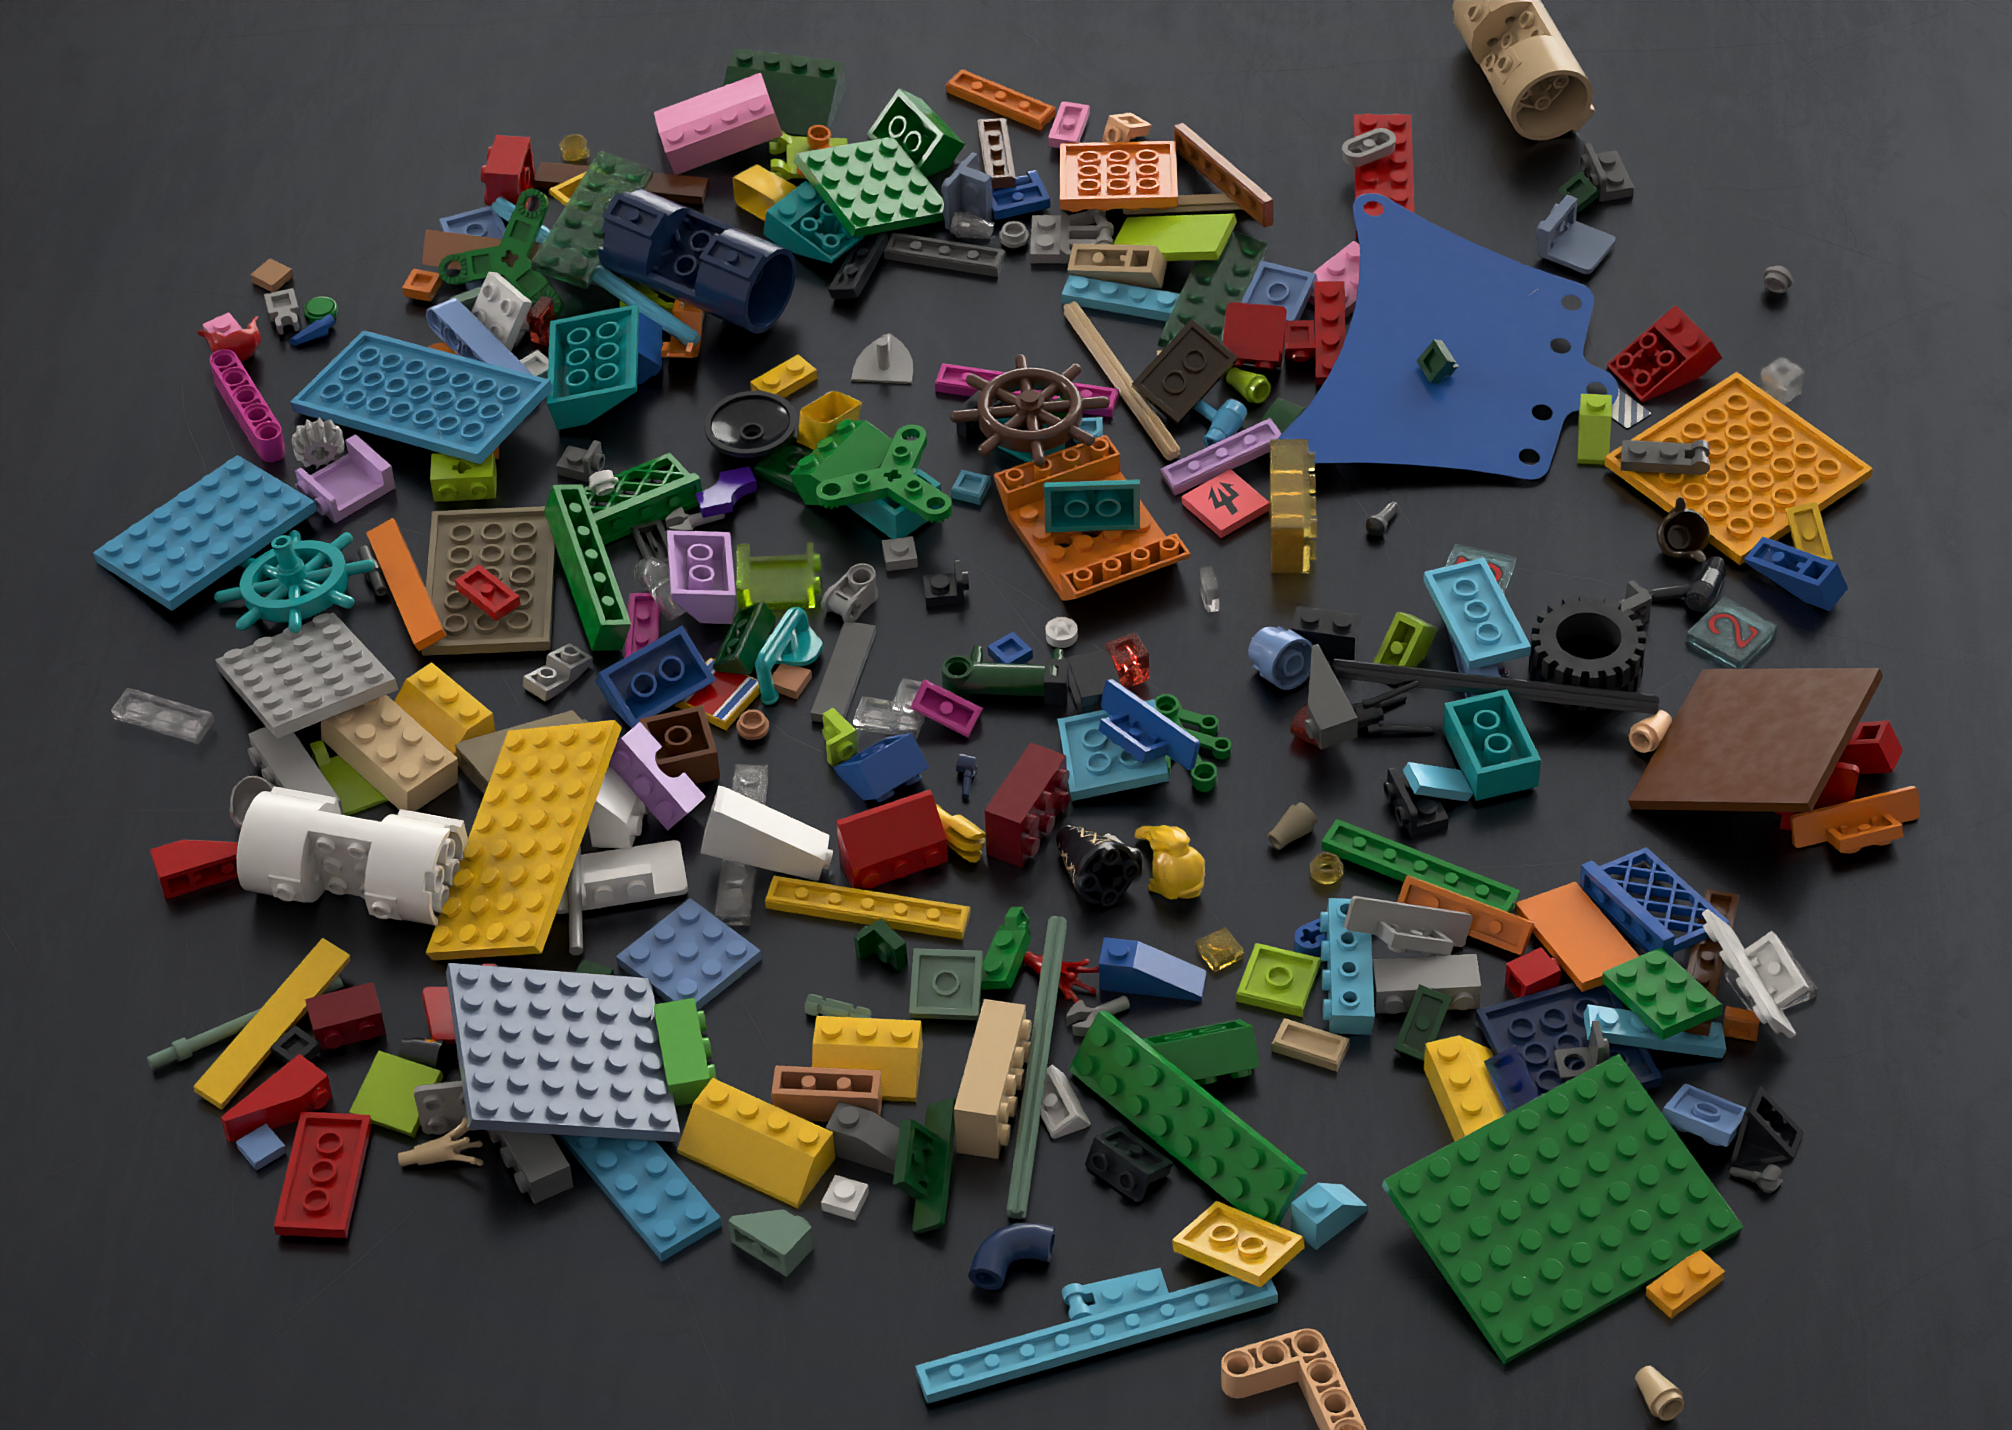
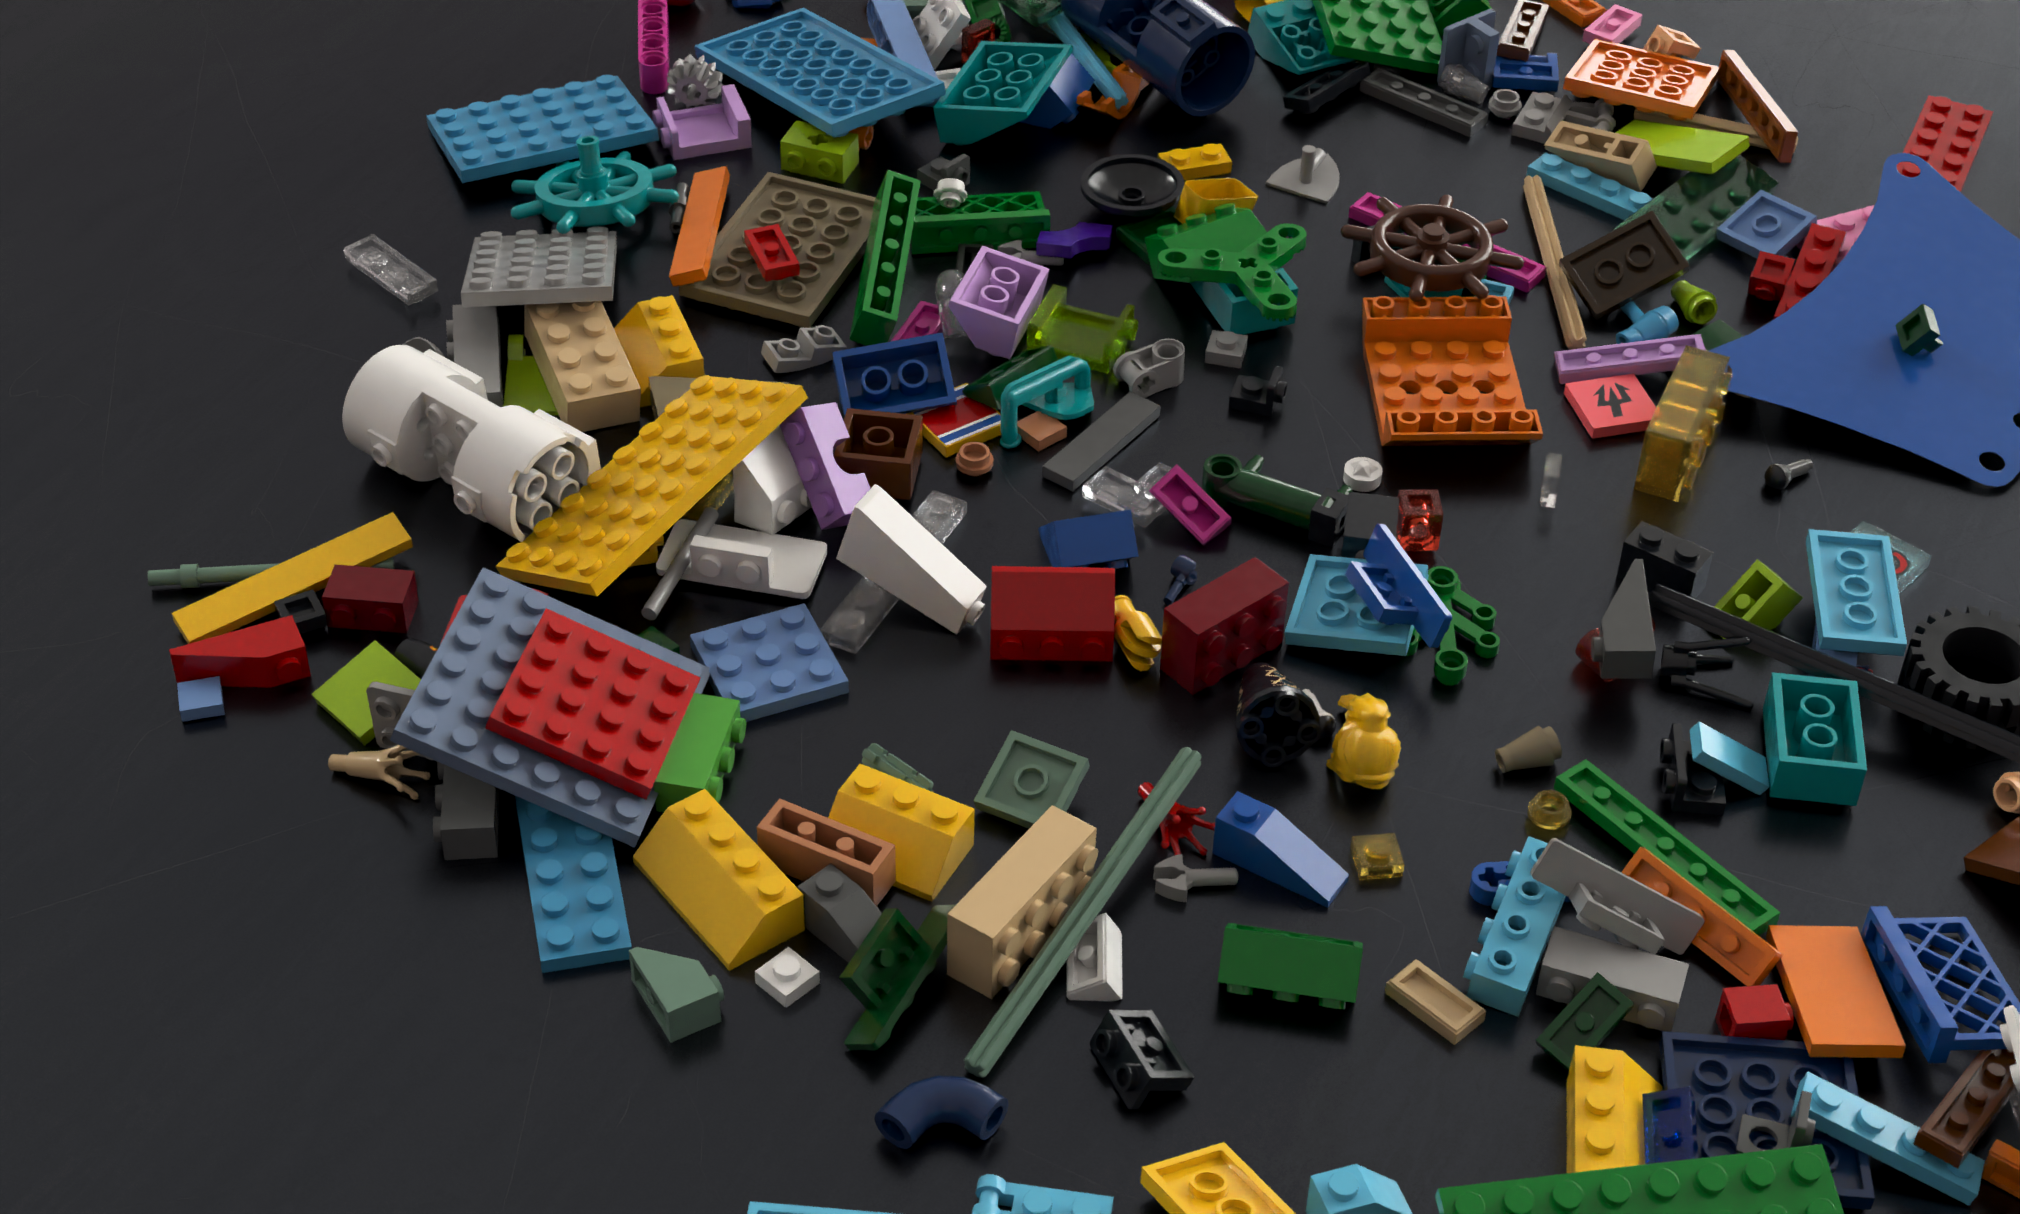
camera: 20 degrees right, 5 degrees down
red slope [150,840,238,900] -> none
red plate [274,1112,372,1238] -> none
yellow tile [765,876,971,940] -> none
lime bracket [822,708,858,766] -> none
dark green bracket [854,919,908,971] -> none
medium azure tile [951,470,991,505] -> none
green hinge [981,906,1032,990] -> none
blue plate [987,632,1033,664] -> none
teal slope [1044,480,1140,532] -> none
green plate [1068,1011,1308,1226] -> none
red bracket [1223,302,1287,370] -> none
lime tile [1236,943,1322,1017] -> none
medium blue piece [1248,626,1313,690] -> none
light grey plate [1342,128,1396,167] -> none
green plate [1602,947,1722,1040] -> none
none -> red plate [485,608,701,800]

